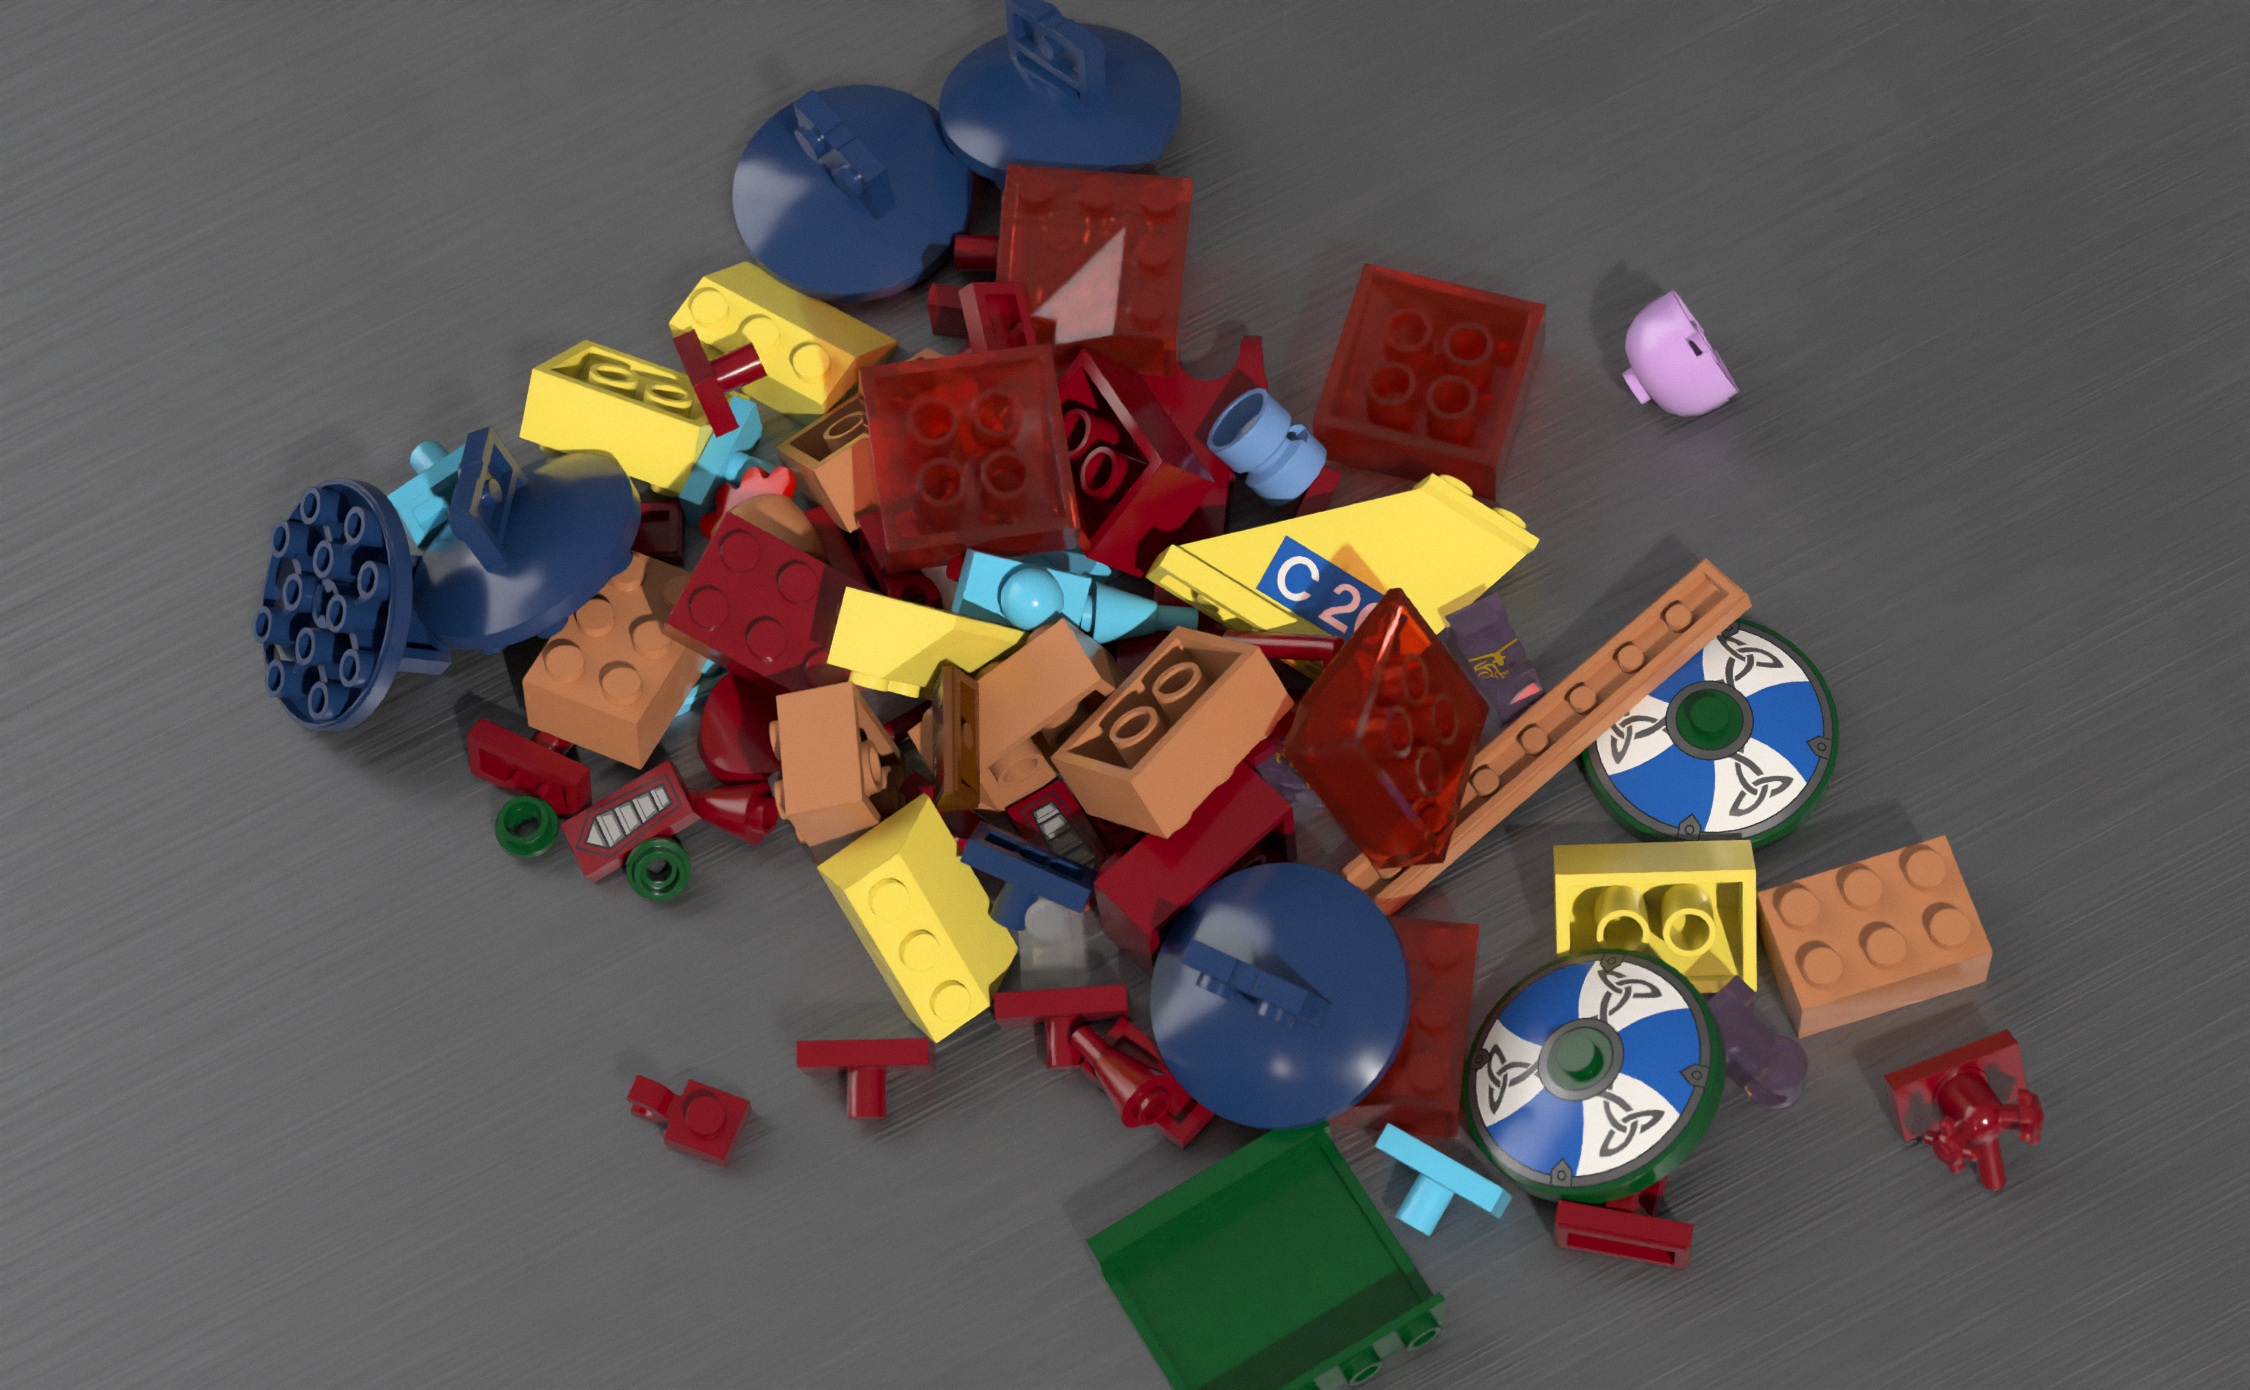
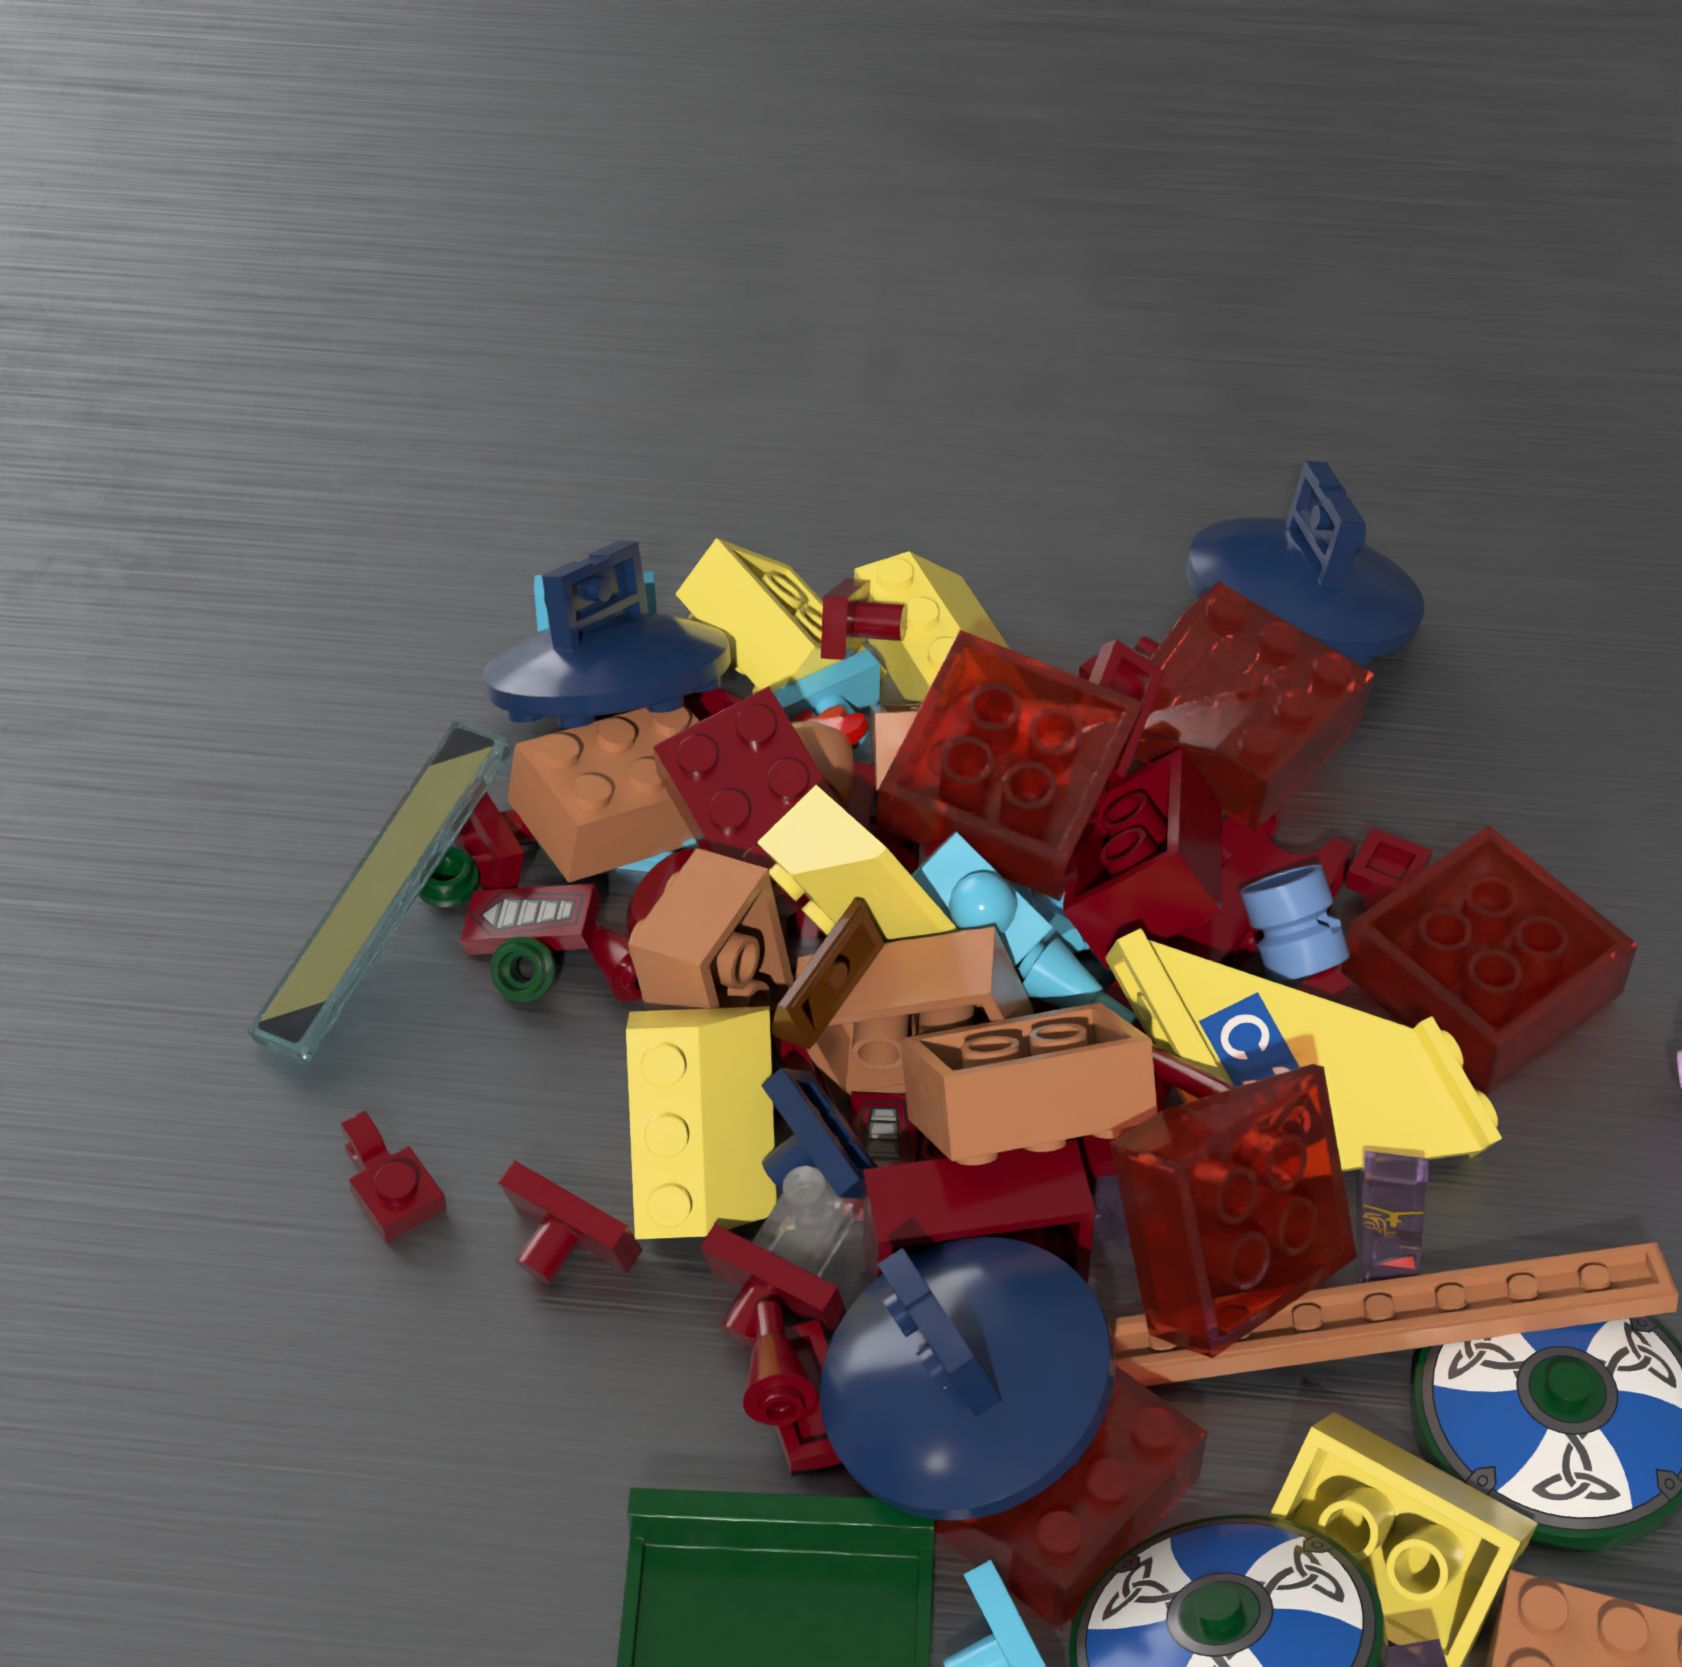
camera: 25 degrees right, 15 degrees down
dark blue bracket [252,478,453,732] -> none
dark blue bracket [732,85,975,302] -> none
none -> tile [247,721,512,1064]
none -> dark red tile [1345,827,1433,917]

